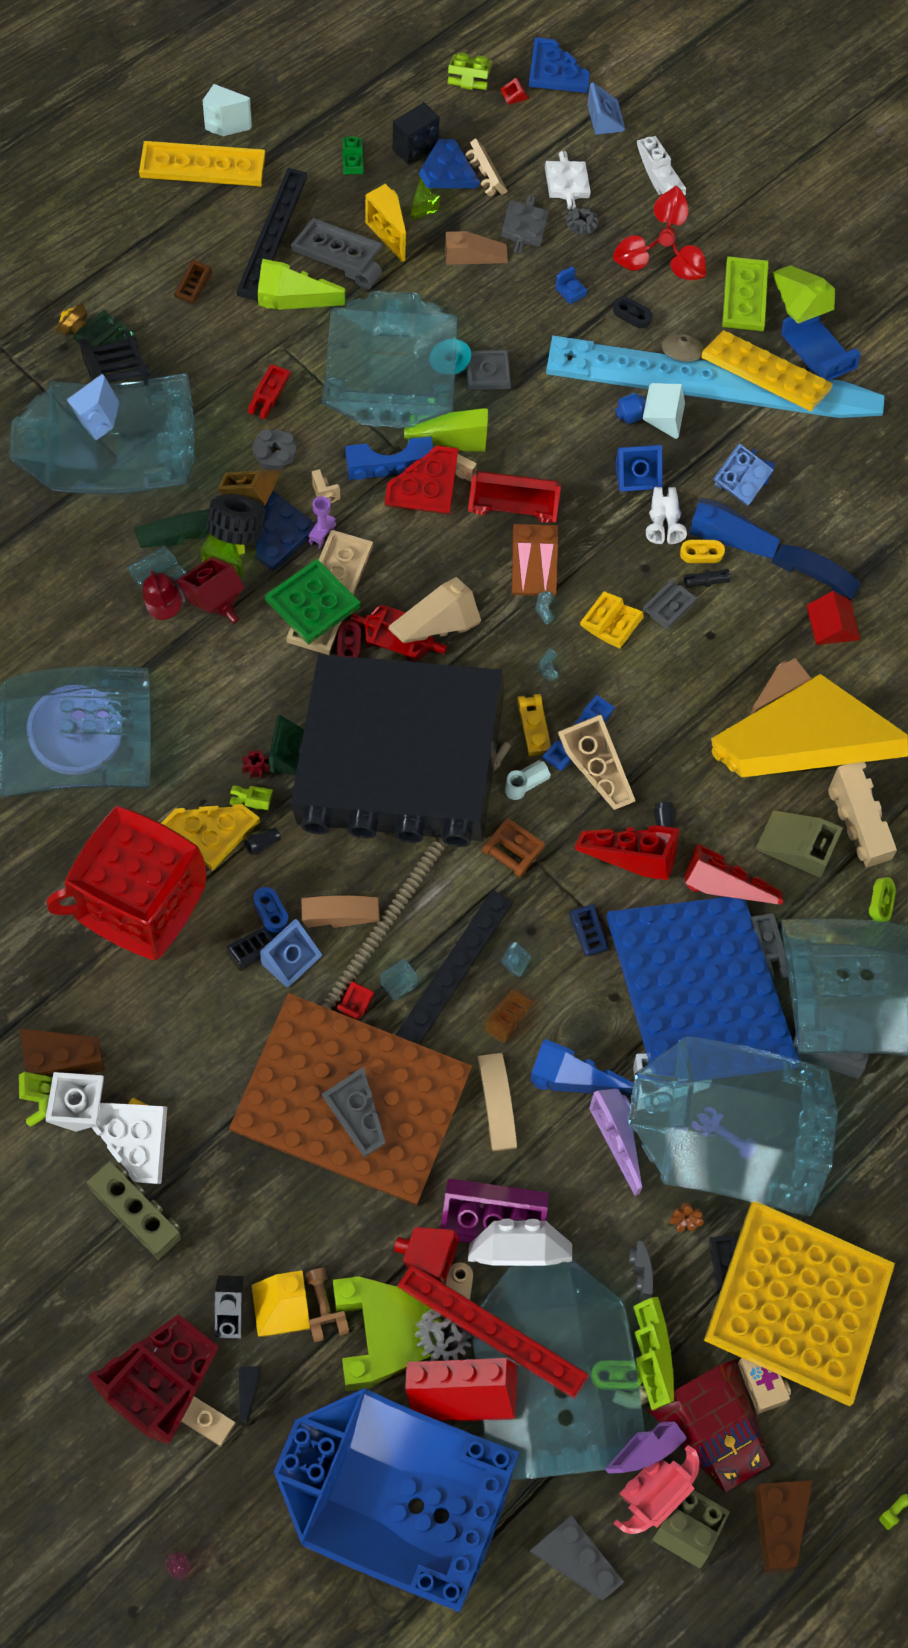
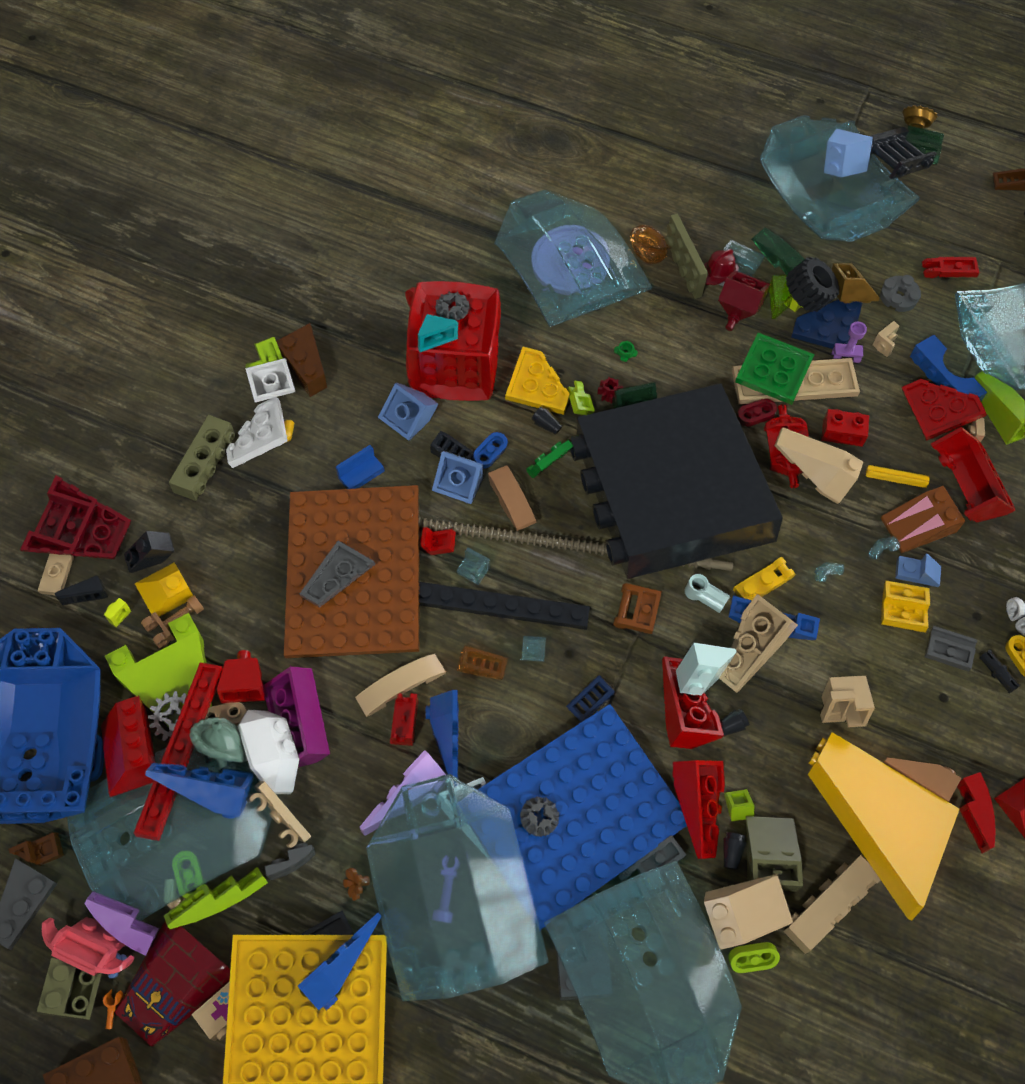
camera: 70 degrees right, 0 degrees up
none -> reddish brown slope [8,832,64,865]
none -> orange hand [103,989,123,1029]
none -> neon yellow plate [104,598,131,628]
none -> blue wedge [145,763,254,819]
none -> sand green piece [189,718,248,768]
none -> tan plate [247,781,311,848]
none -> blue wedge [298,913,381,1011]
none -> blue panel [336,445,385,489]
none -> medium blue slope [378,383,438,440]
none -> red hinge [390,693,418,746]
none -> teal slope [418,314,458,352]
none -> dark grey gear [435,291,469,321]
none -> dark grey gear [520,796,559,837]
none -> green plate [526,440,573,478]
none -> green plate [614,341,638,362]
none -> clear orange piece [630,225,669,264]
none -> olive plate [665,214,708,299]
none -> light aqua slope [676,643,736,695]
none -> tan slope [704,874,793,950]
none -> black cone [723,832,747,870]
none -> lime slope [724,789,754,822]
none -> tan plate [820,676,875,727]
none -> red brick [822,409,869,447]
none -> yellow axle [866,465,929,488]
none -> medium blue slope [895,554,941,587]
none -> red slope [957,772,996,853]

